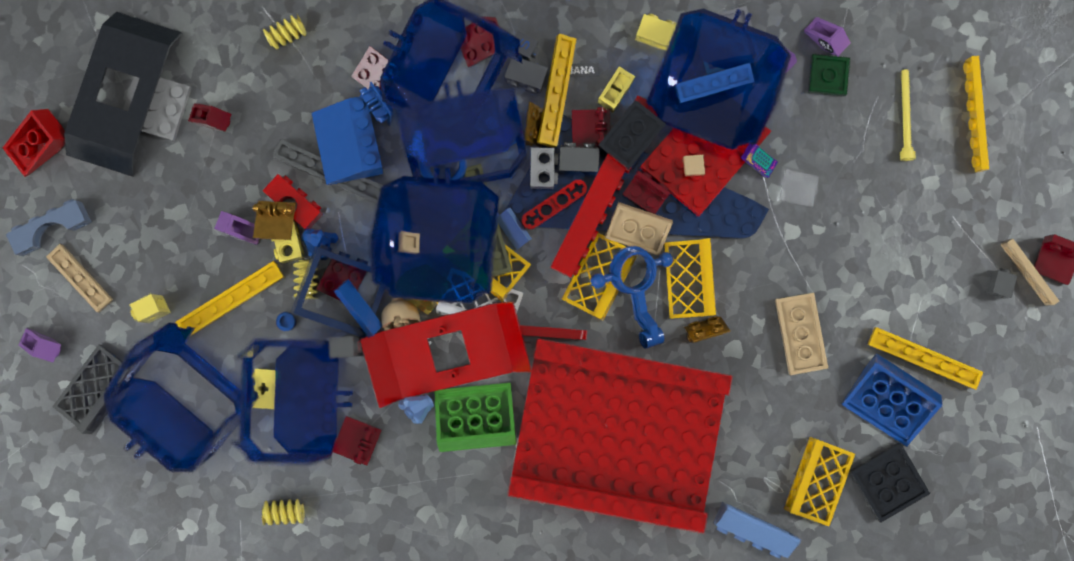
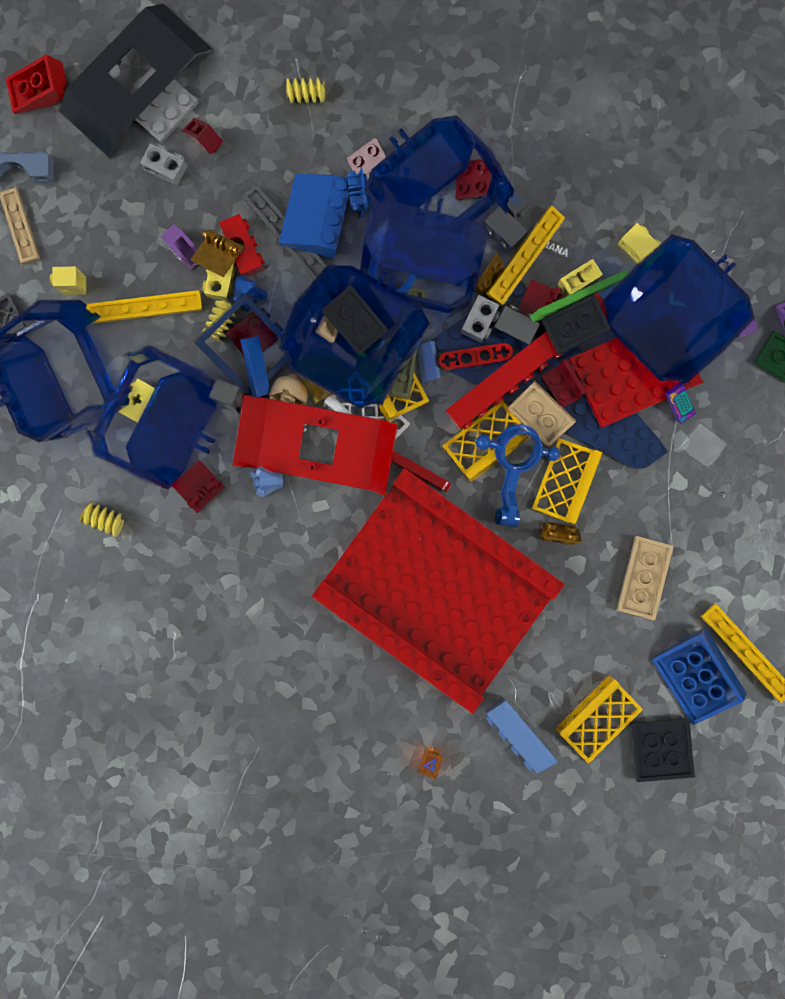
camera: 20 degrees right, 0 degrees up
blue tile [276,312,296,331] -> none
bright green slope [434,383,517,452] -> none
blue plate [675,63,755,103] -> none
tan tile [683,155,705,176] -> none
none -> light grey brick [140,143,187,186]
none -> black plate [321,285,388,356]
none -> bright green tile [530,270,630,322]

